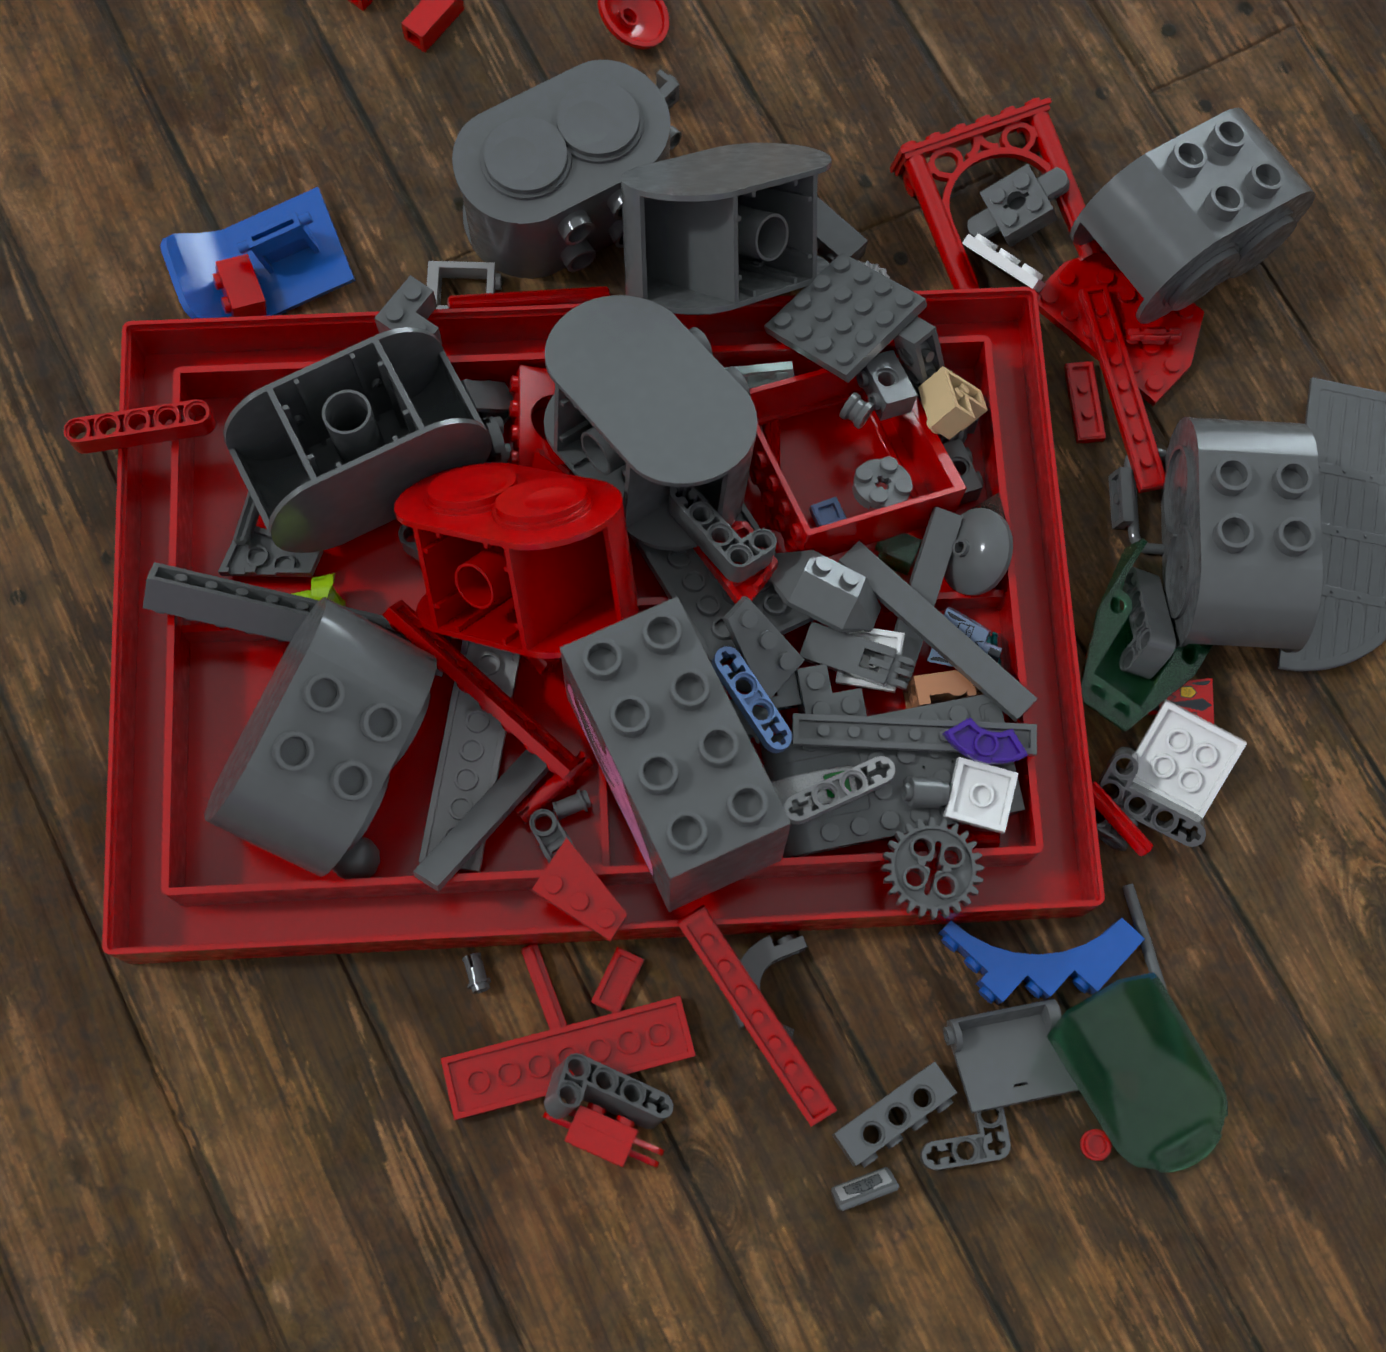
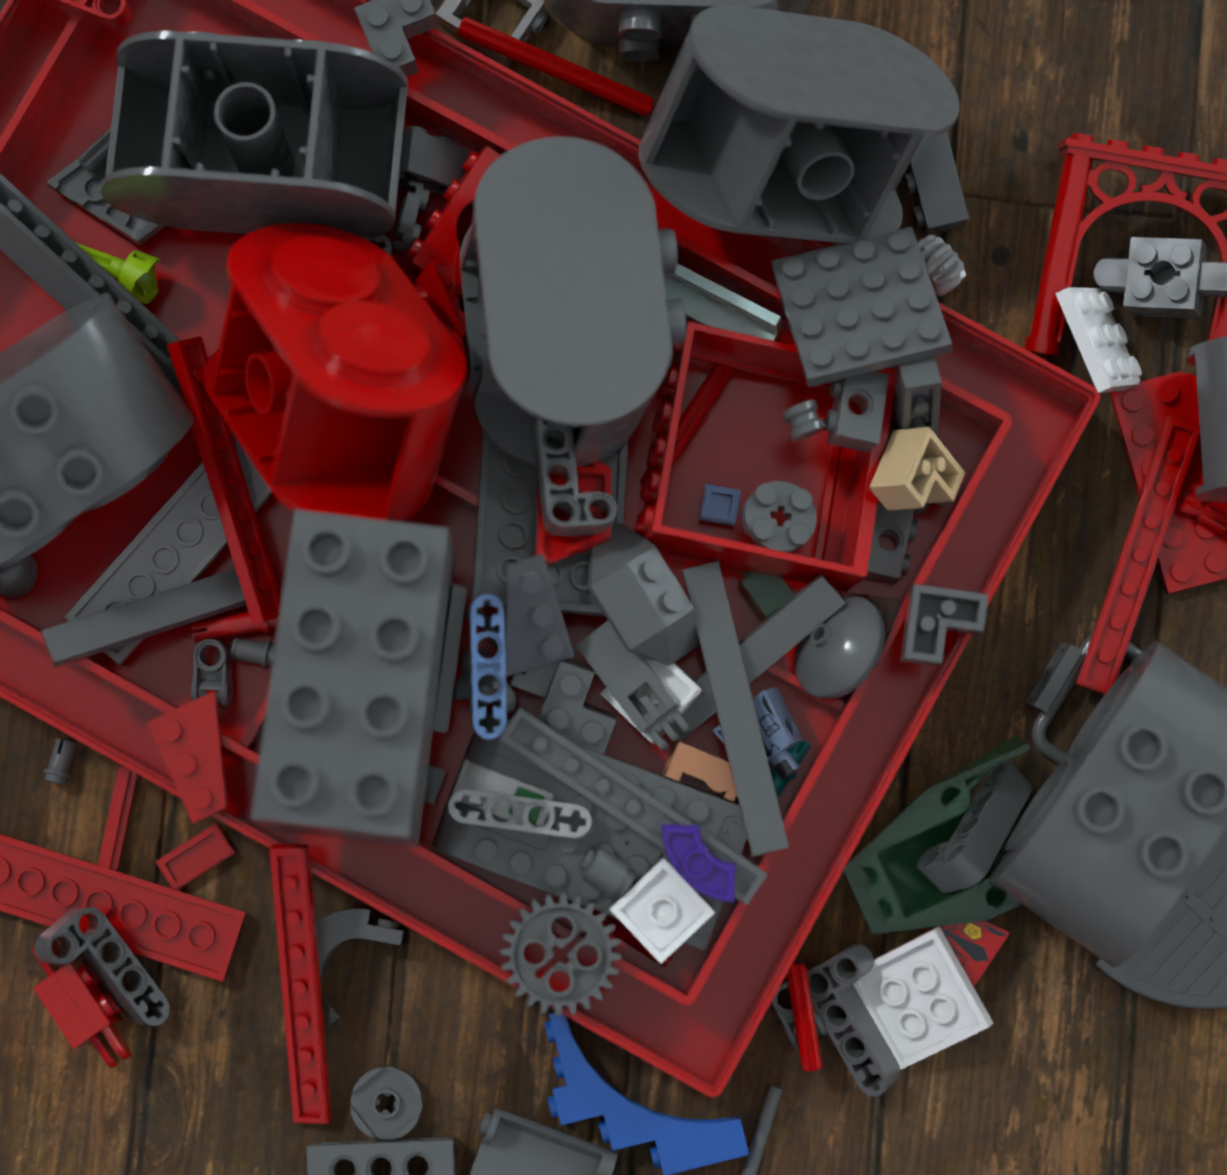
camera: 40 degrees right, 10 degrees up
red tile [1064,361,1106,444] -> none
none -> dark grey plate [350,1066,424,1140]
none -> dark grey brick [900,584,988,666]

